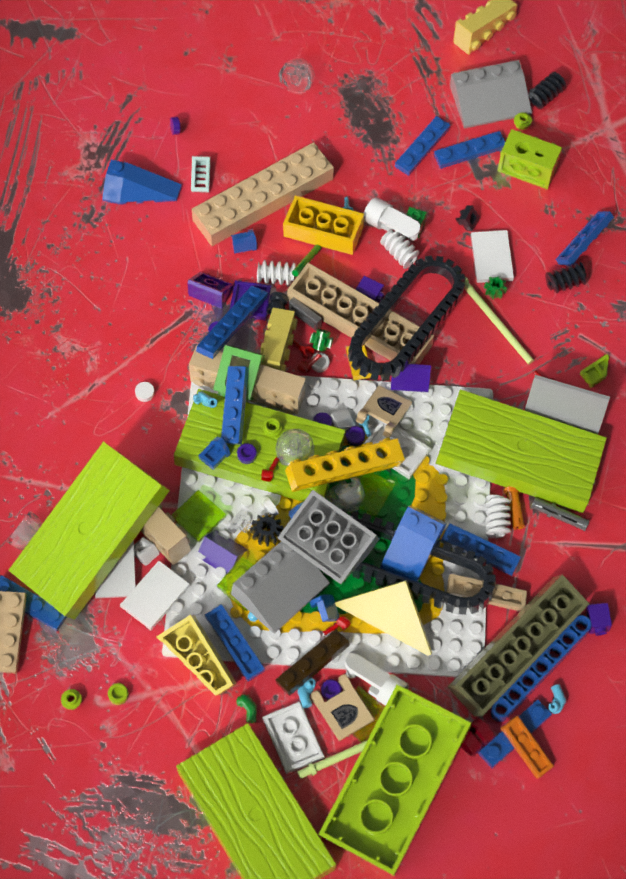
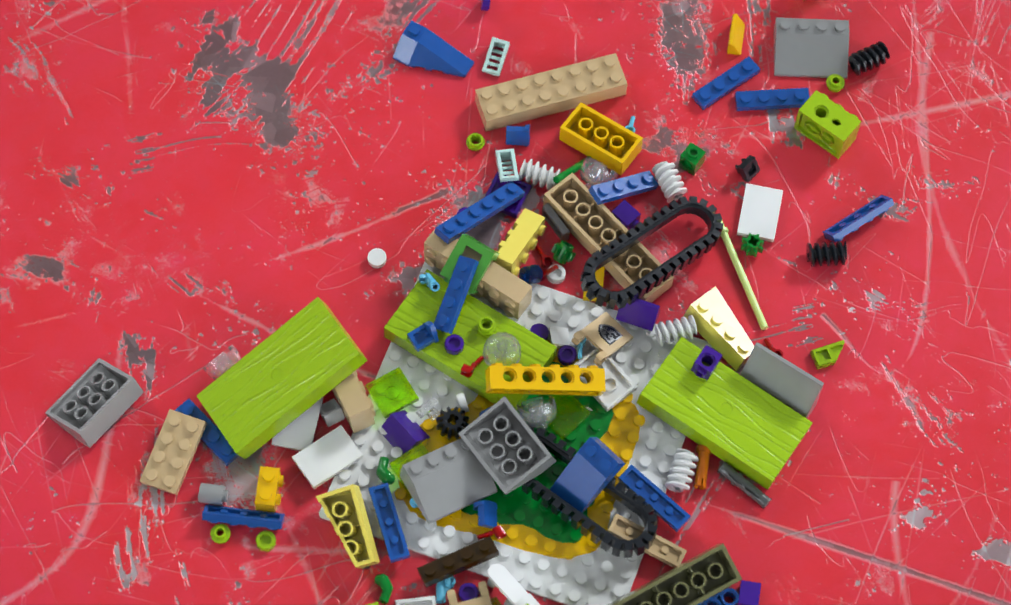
camera: 15 degrees right, 0 degrees up
dark purple slope [187,272,234,309] -> none
black wheel [267,292,289,315] -> none
light yellow tile [335,580,432,655] -> none
white piece [364,197,420,241] -> none
none -> light grey brick [198,483,229,506]
none -> blue plate [202,504,285,530]
none -> yellow brick [255,466,284,513]
none -> green arm [376,457,395,485]
none -> lime plate [466,133,485,151]
none -> light aqua slope [495,148,519,182]
none -> clear blue wheel [519,264,543,285]
none -> clear cylinder [580,157,618,189]
none -> plate [588,170,659,205]
none -> white piece [654,315,697,347]
none -> wedge [684,286,754,371]
none -> dark purple brick [691,345,723,381]
none -> yellow slope [727,13,745,55]

